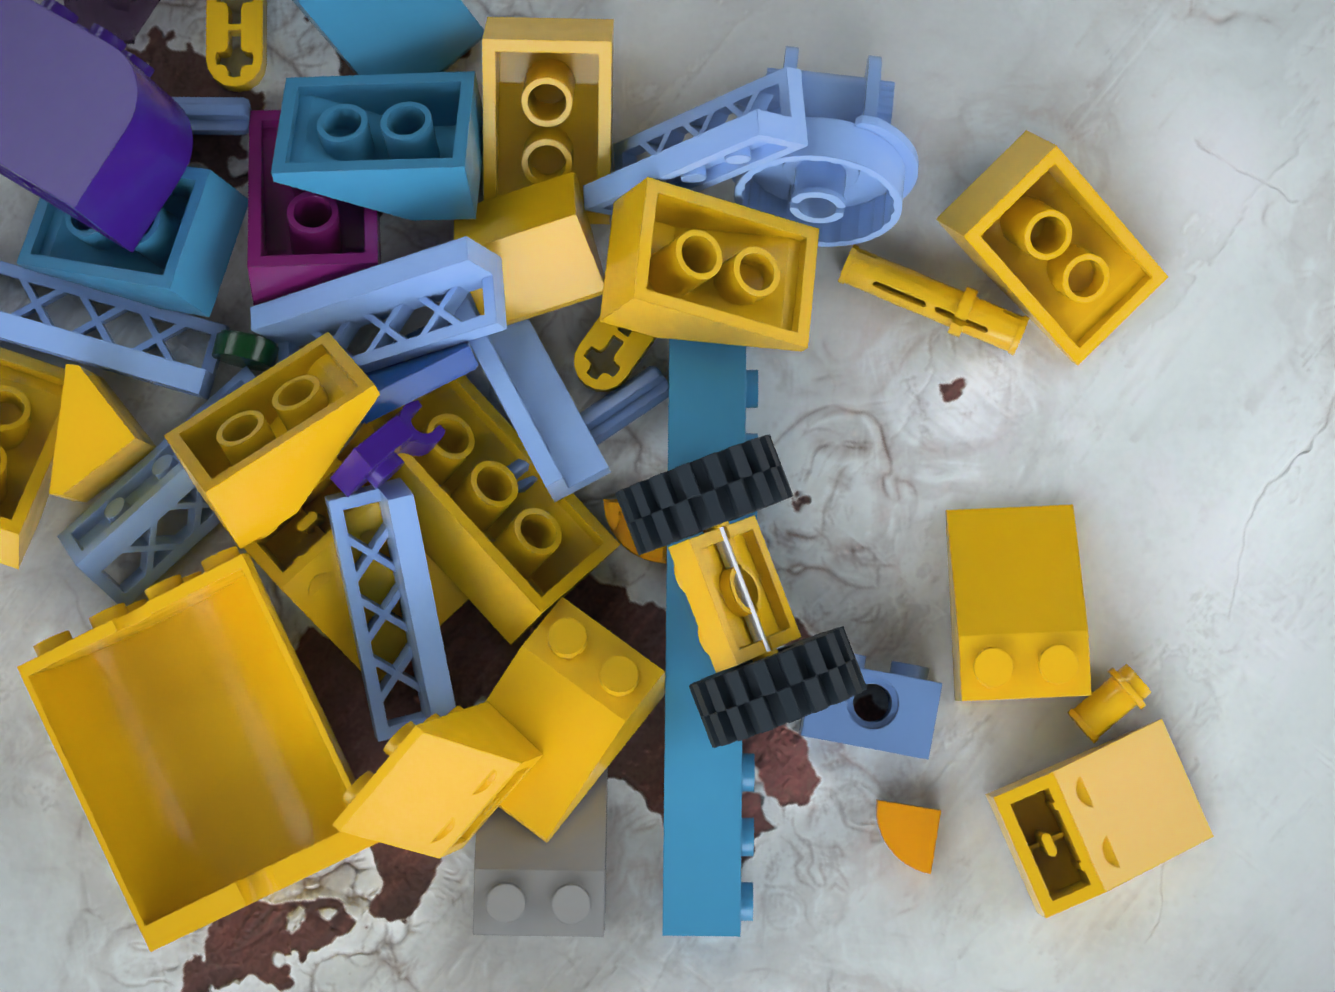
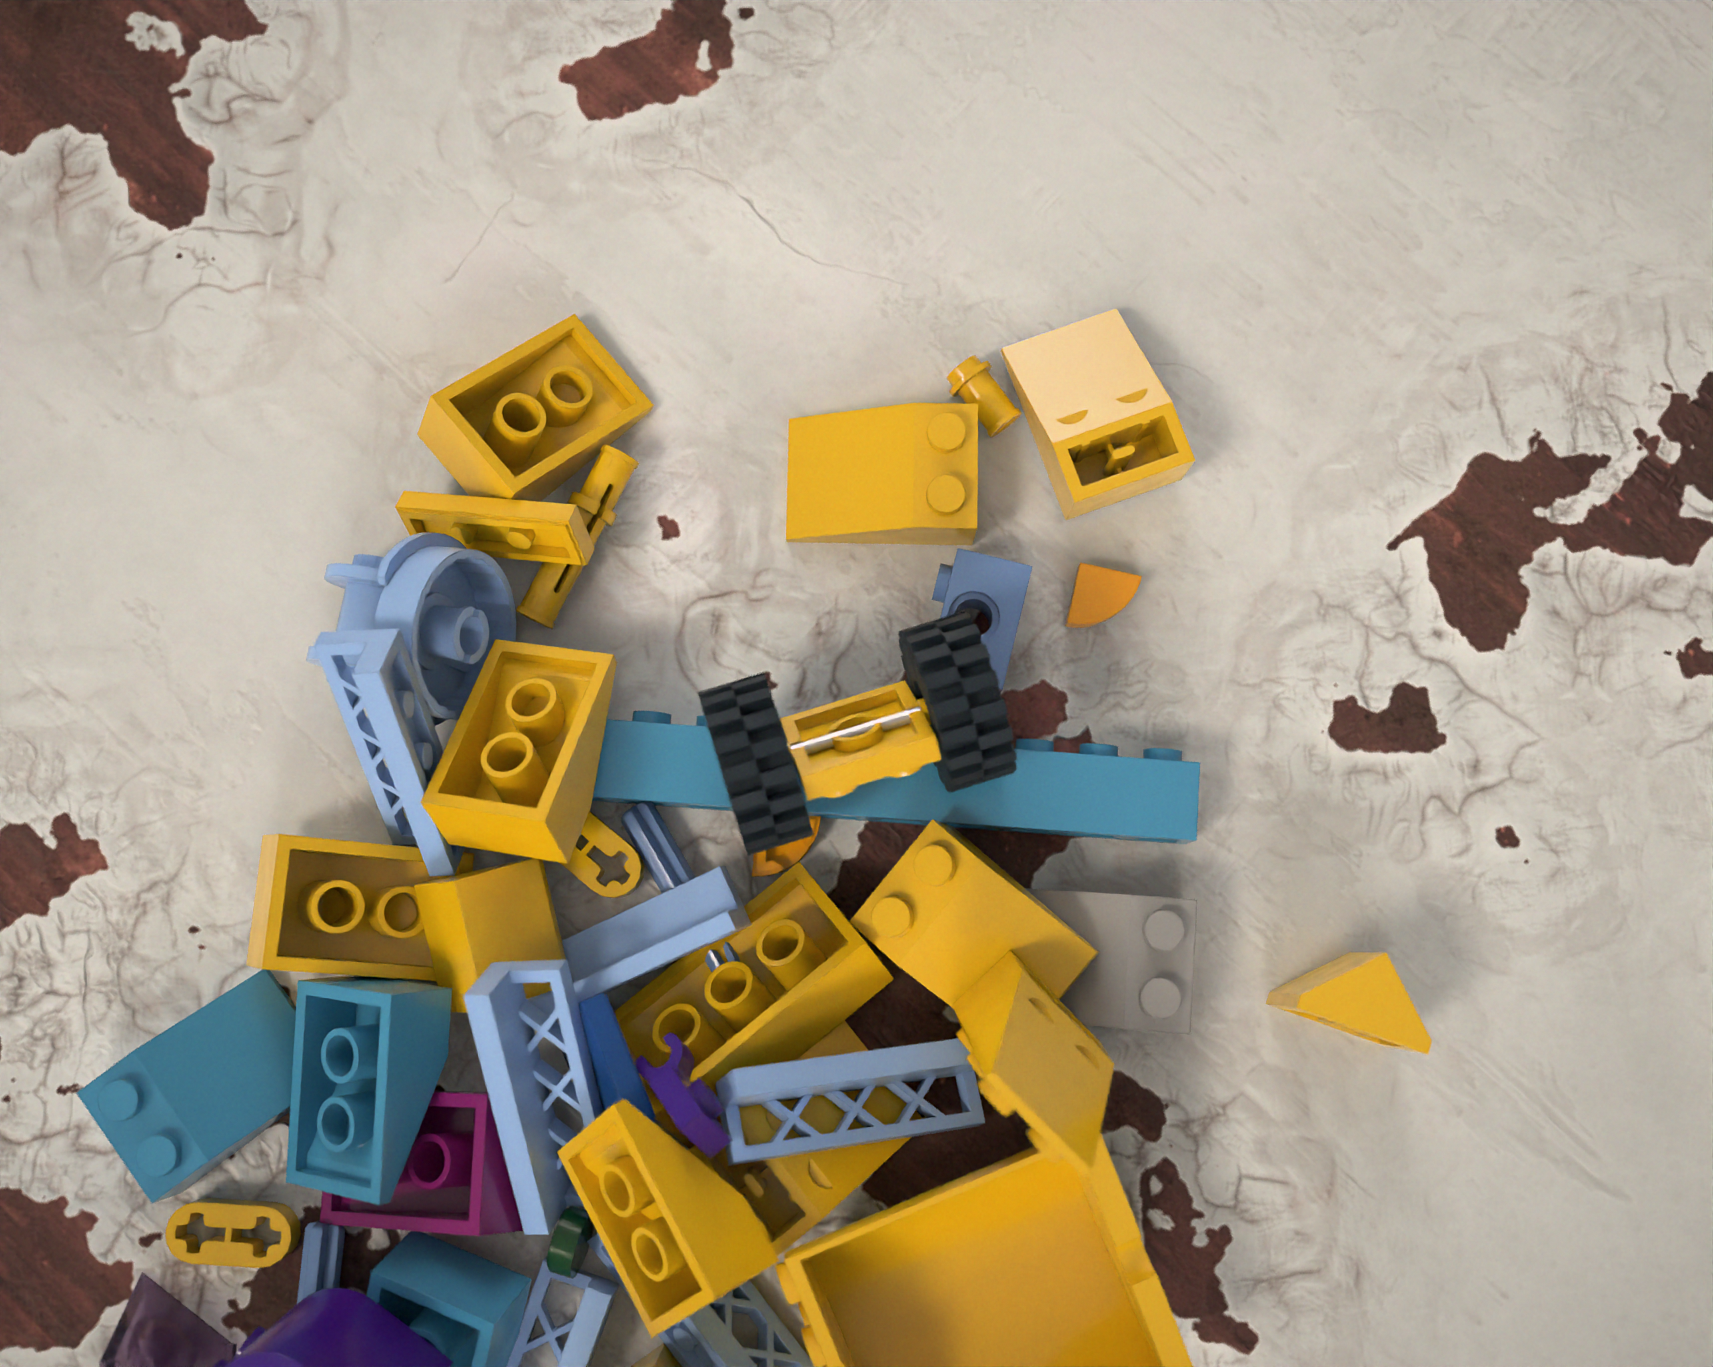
camera: 90 degrees left, 5 degrees down
none -> yellow tile [395,491,595,565]

